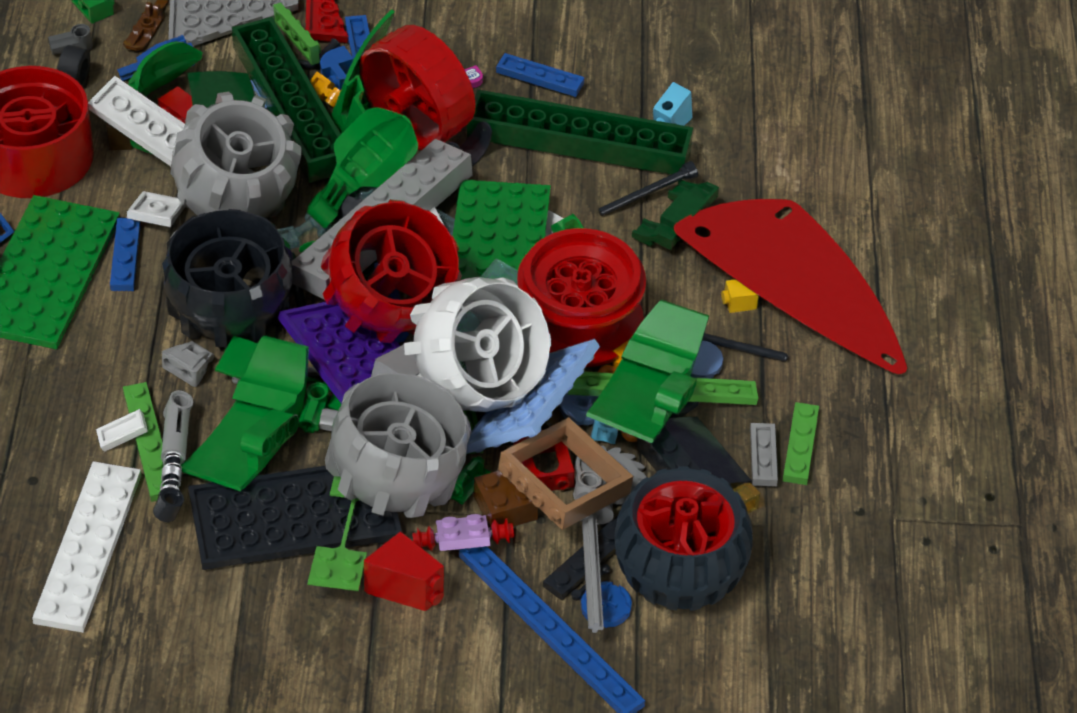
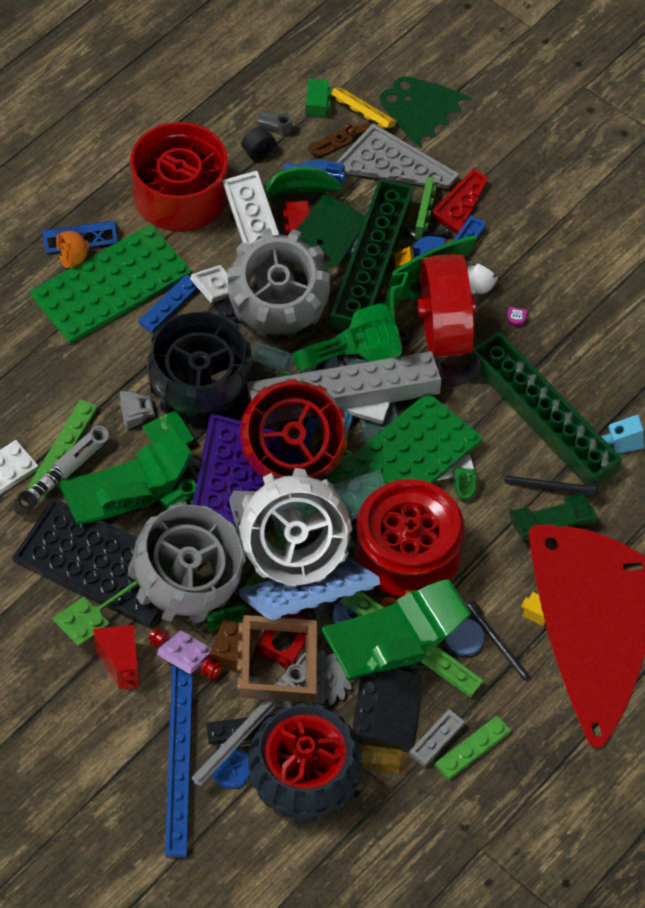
camera: 40 degrees right, 10 degrees up
white tile [96,409,148,452] -> none
blue plate [496,53,584,97] -> none

